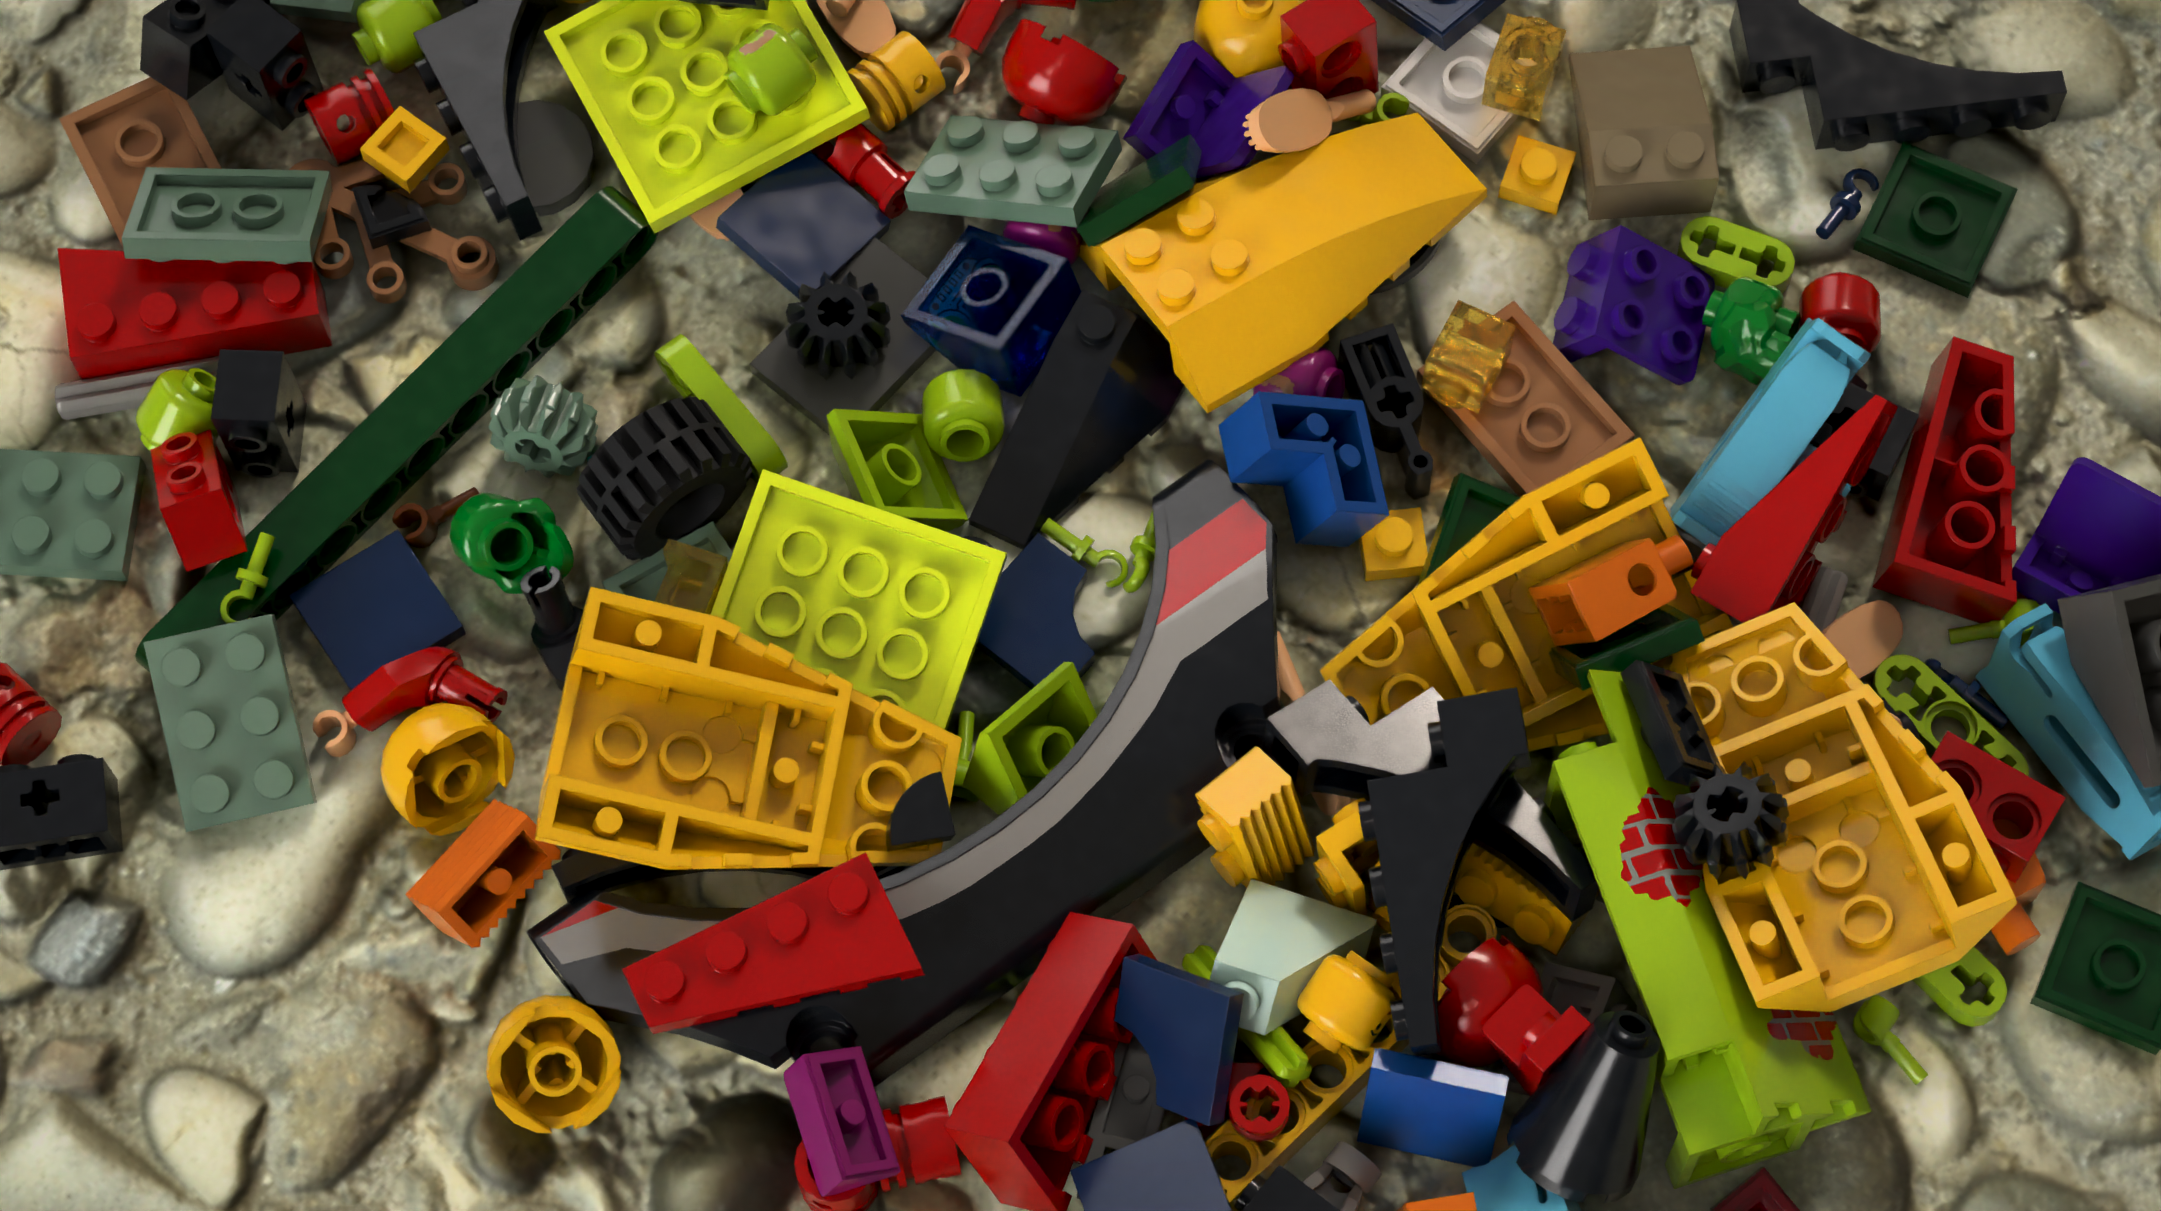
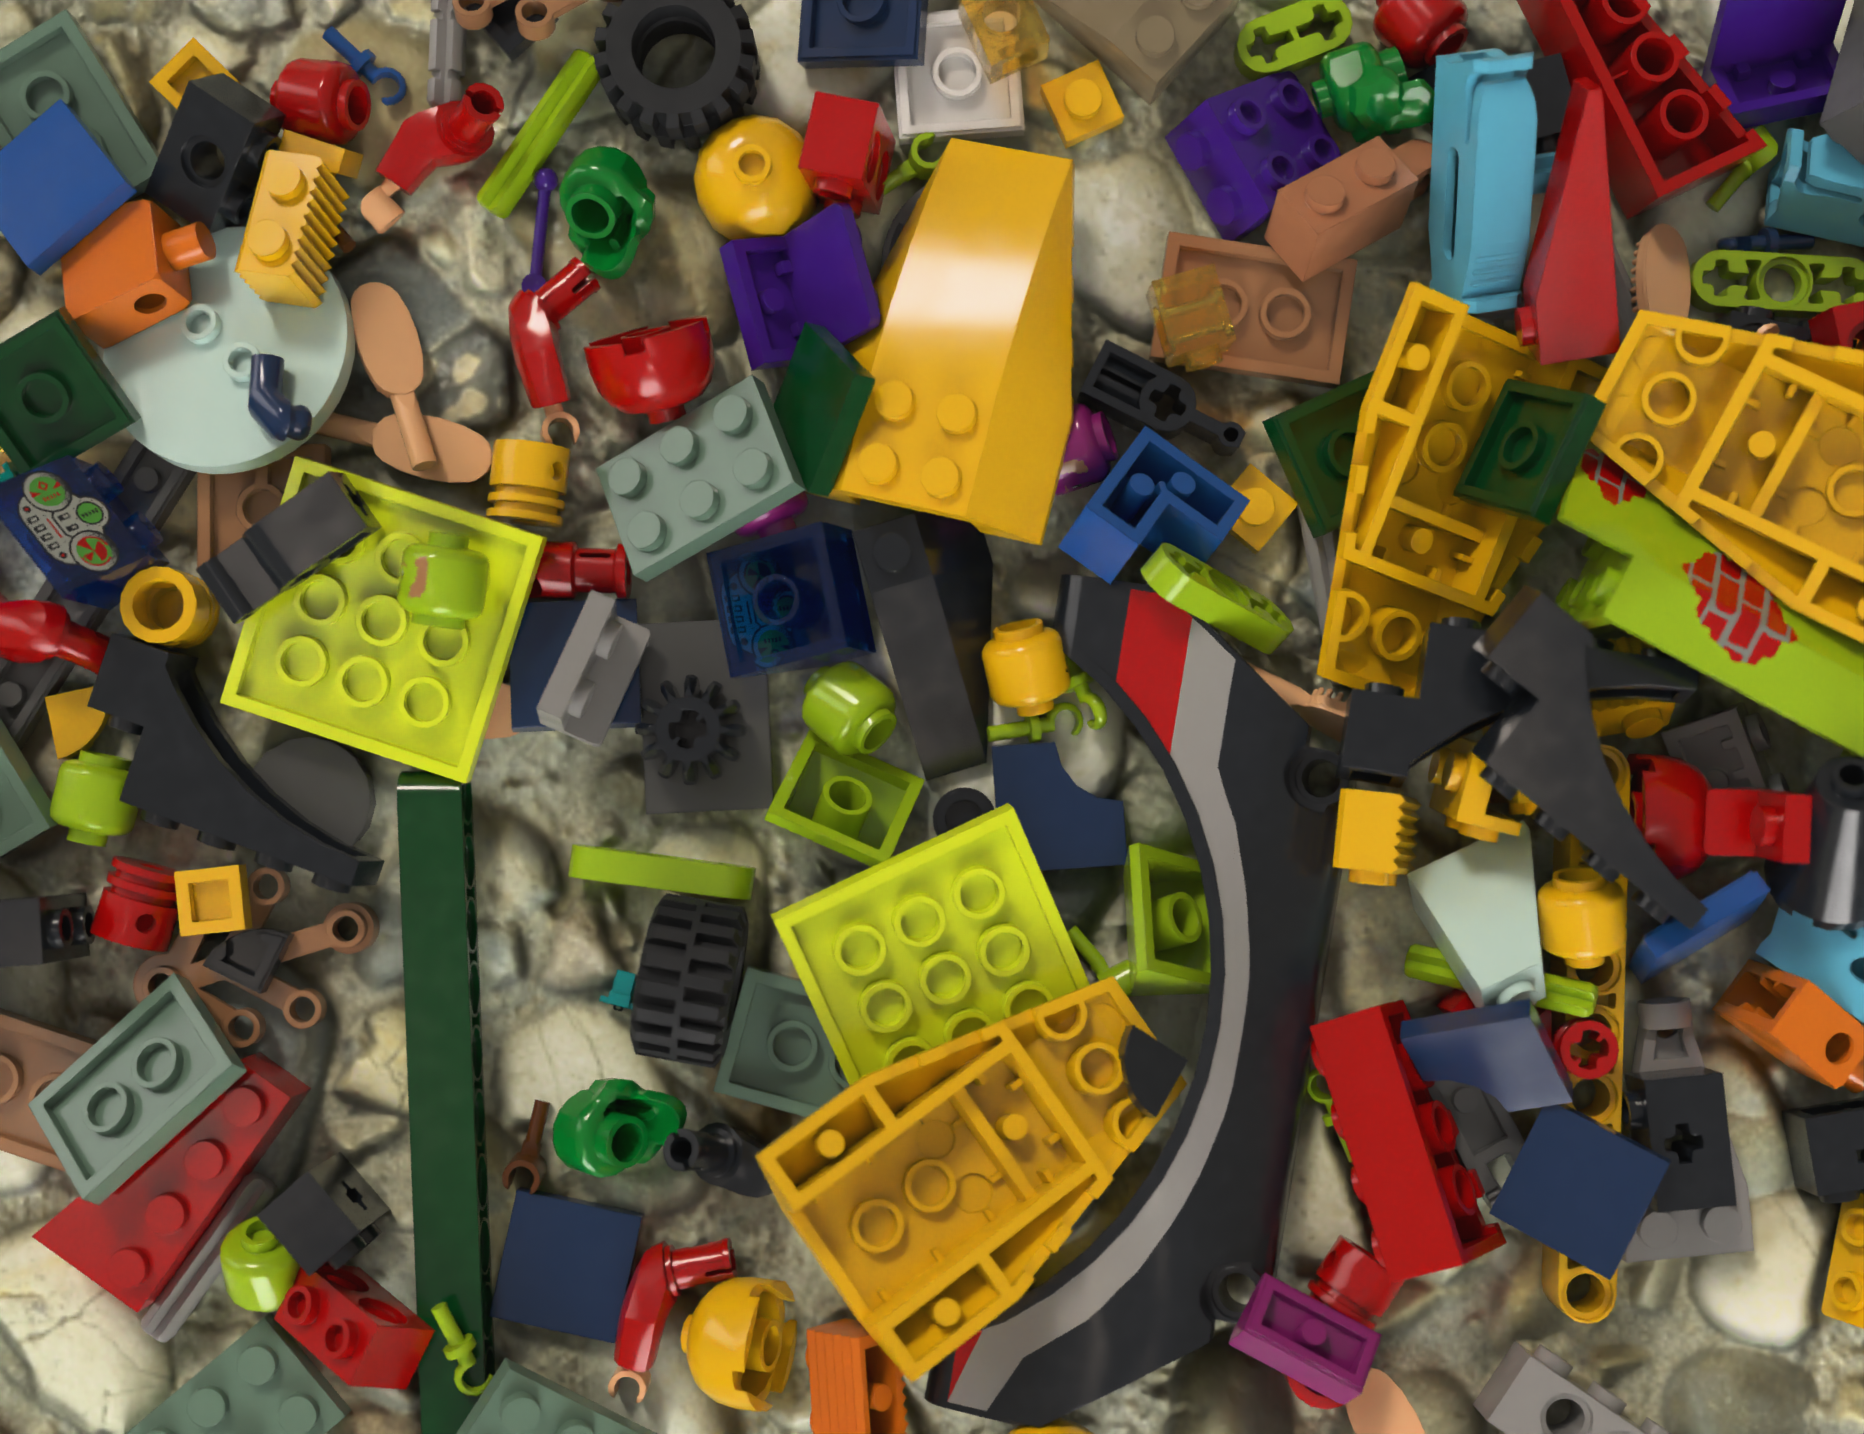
camera: 45 degrees left, 20 degrees up
sand green gear [488,375,598,478] -> none
red wing [622,852,925,1034] -> none
clear yellow panel [654,539,729,615] -> none
light nougat piece [1243,88,1377,153] -> none
orange torso [1528,535,1694,646] -> none
black plate [1620,660,1720,787] -> none
black gear [1672,761,1789,880] -> none
none -> light grey bracket [536,590,651,747]
none -> yellow head [982,618,1071,717]
none -> lime beam [1140,543,1294,655]
none -> nougat brick [1264,135,1432,282]

